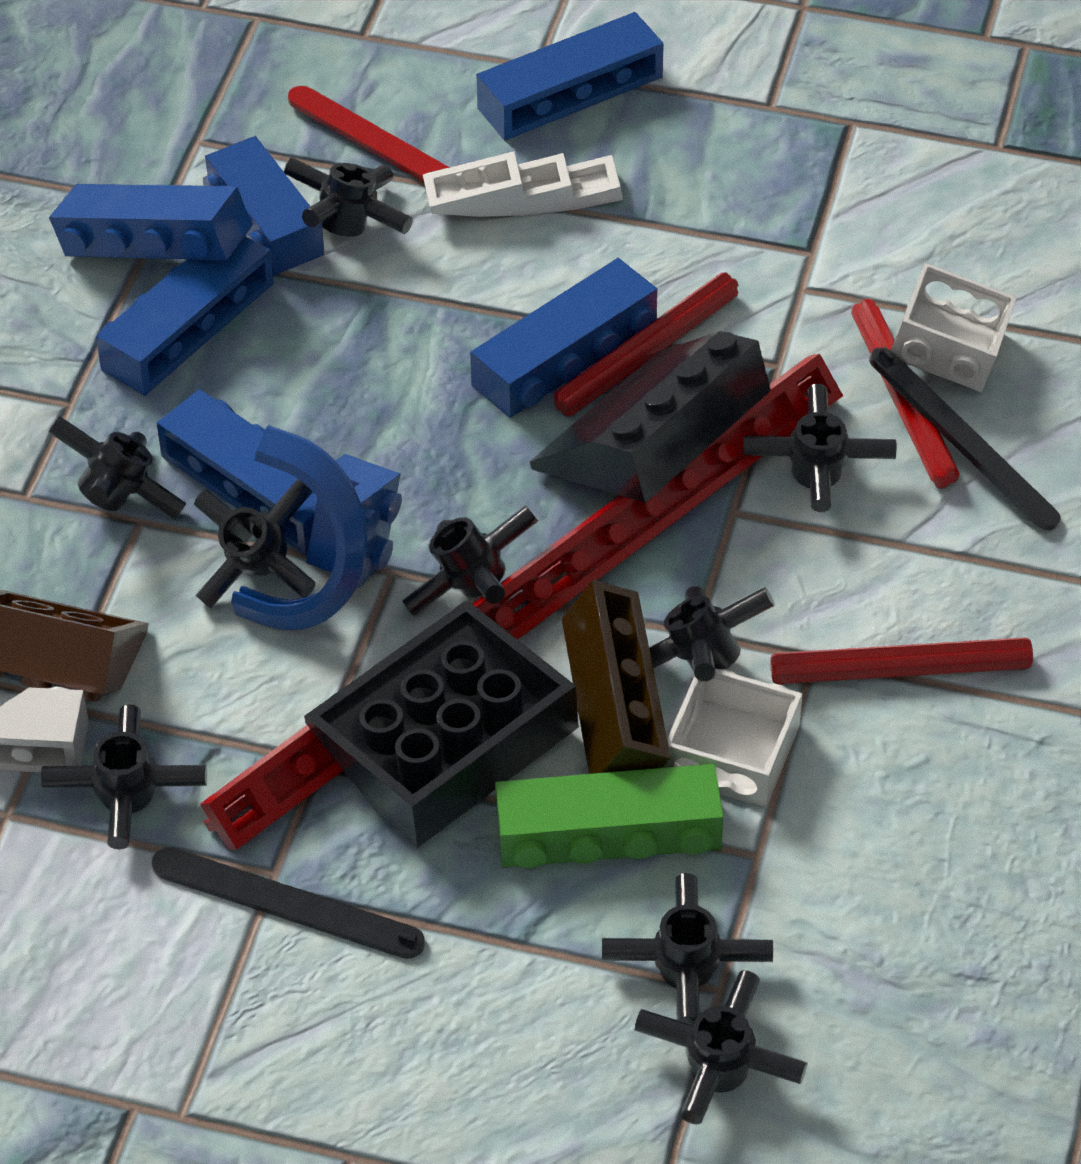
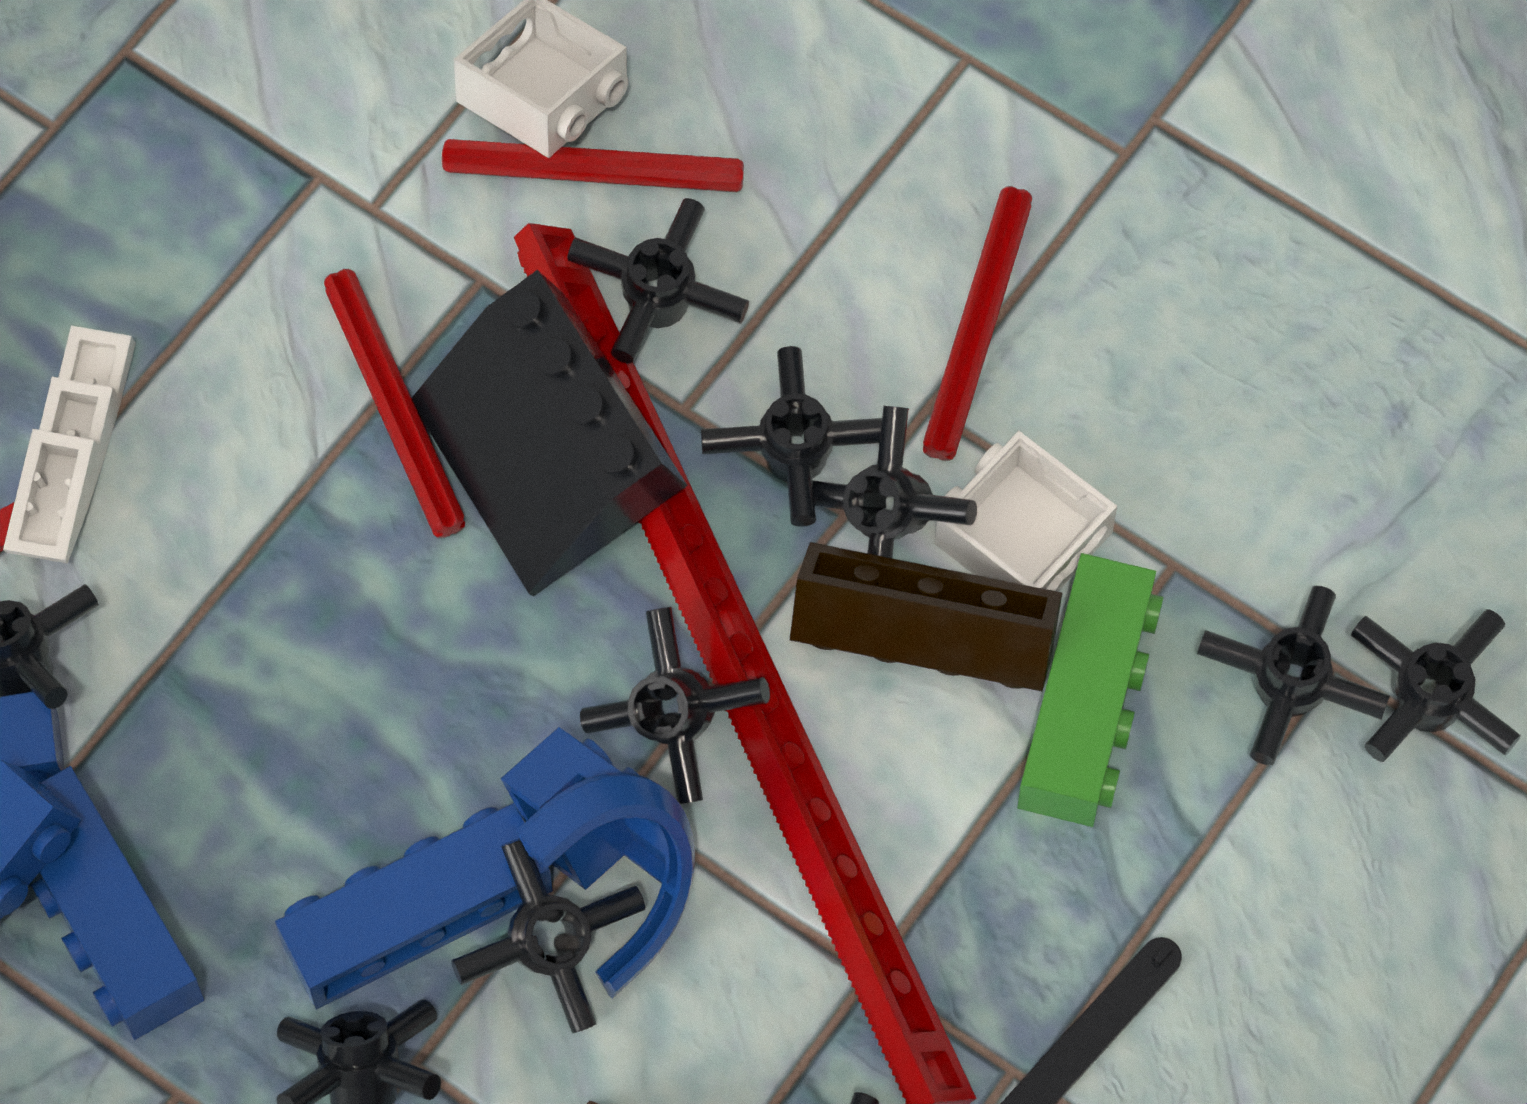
camera: 70 degrees left, 15 degrees up
black slope [304,600,579,848] -> none
blue brick [470,258,658,418] -> none
black piece [869,347,1061,530] -> none
none -> black bar [701,346,882,527]

